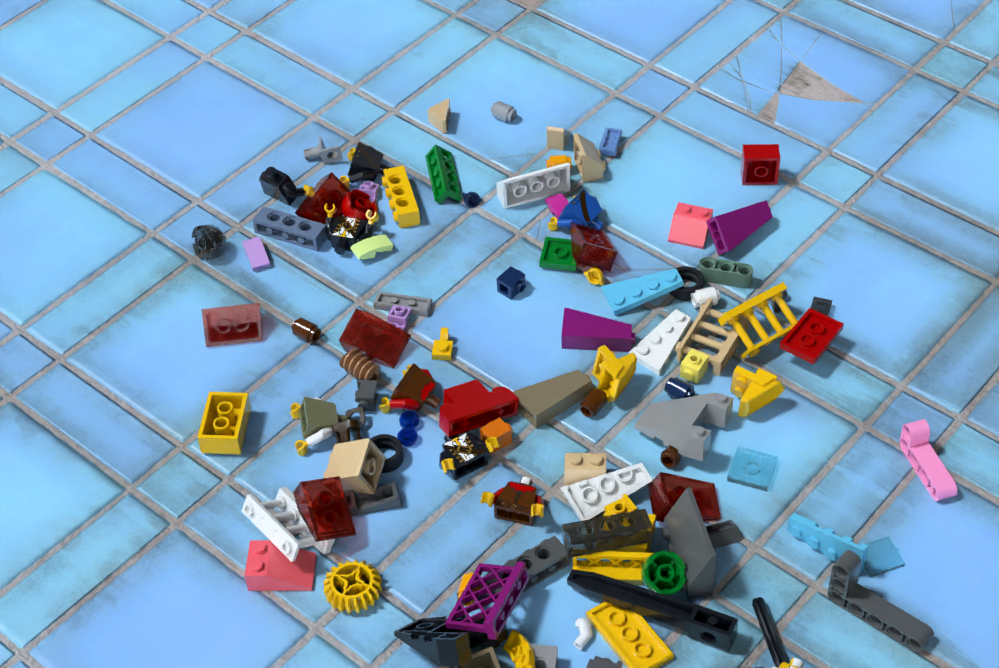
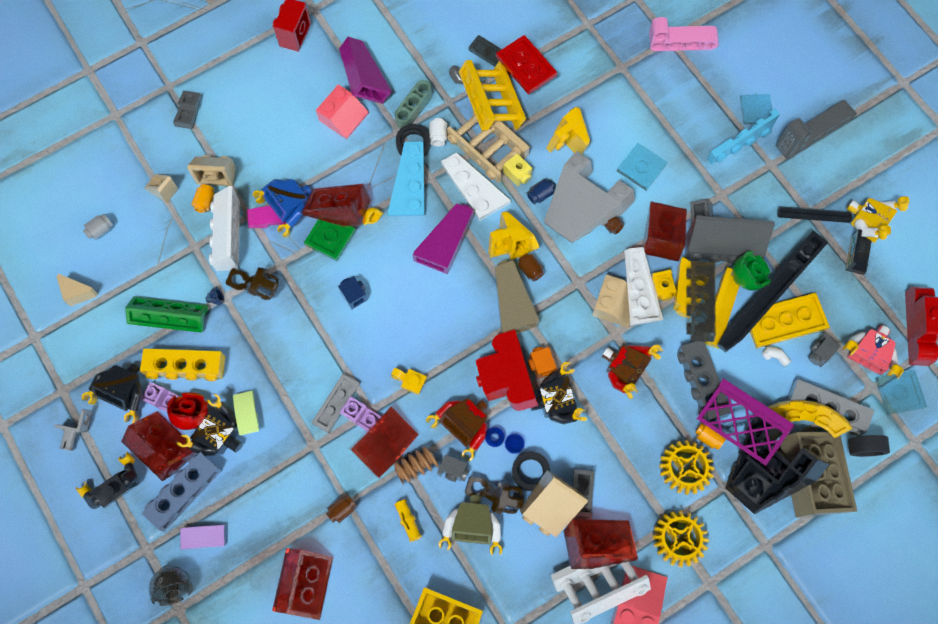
camera: 75 degrees left, 25 degrees up
medium blue plate [599,127,622,156] -> none
none -> dark grey slope [173,90,201,129]
none -> dark brown piece [225,267,279,300]
none -> yellow pin [394,499,422,542]
none -> yellow gear [659,440,715,495]

